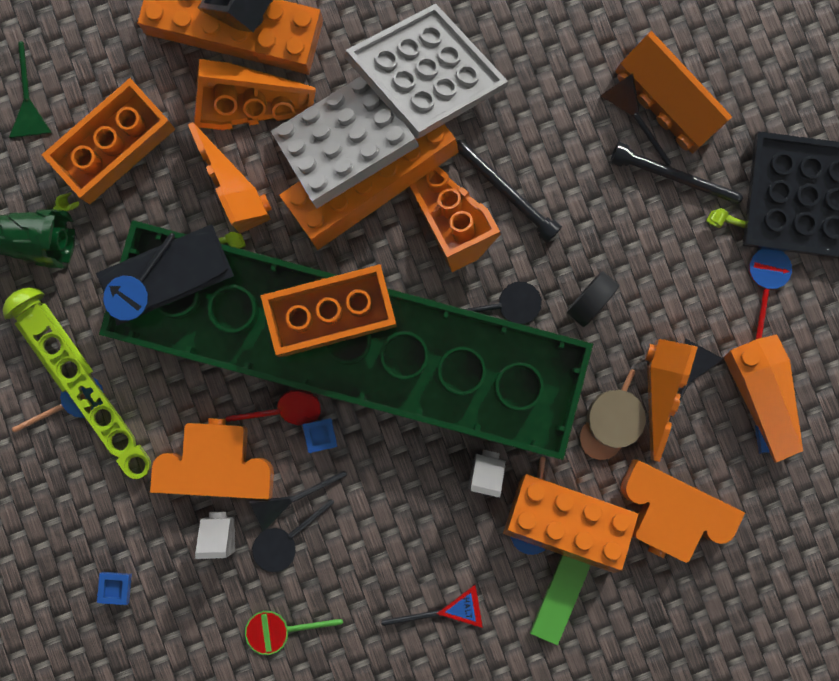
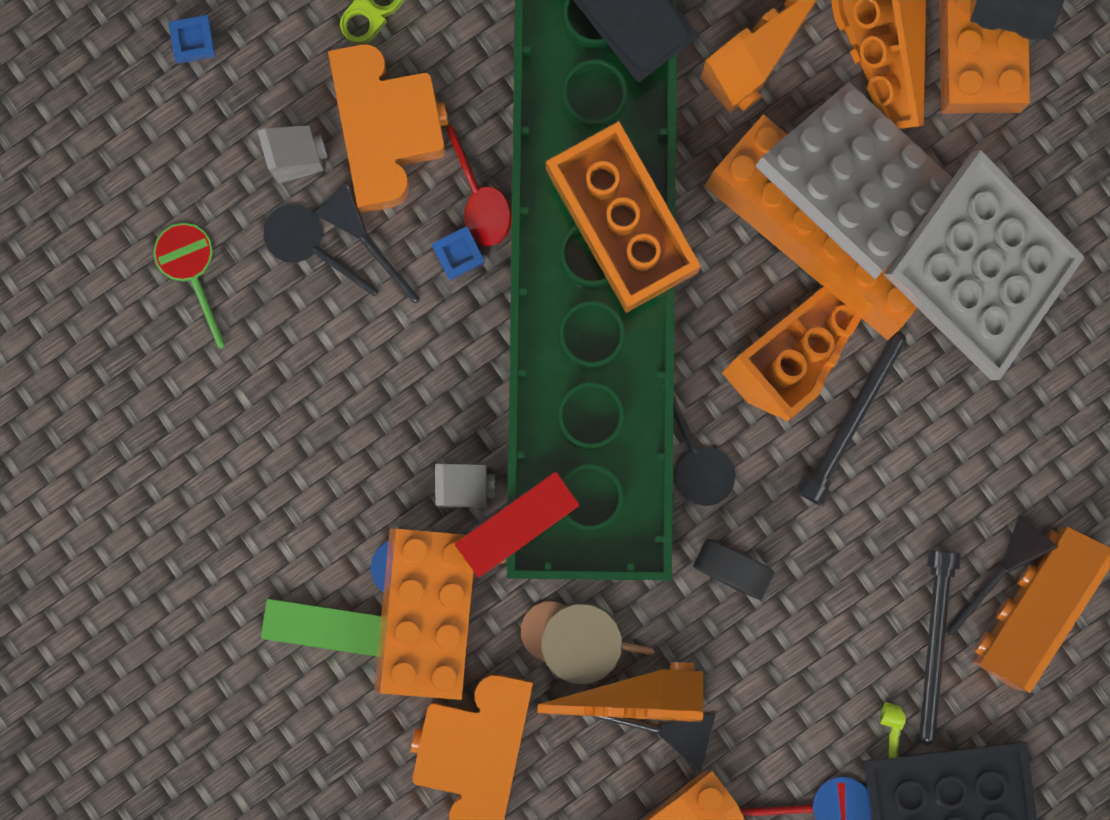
camera: 80 degrees right, 0 degrees up
lime hand [218,232,246,249] -> none
piece [381,584,483,628] -> none
none -> red tile [454,472,580,578]

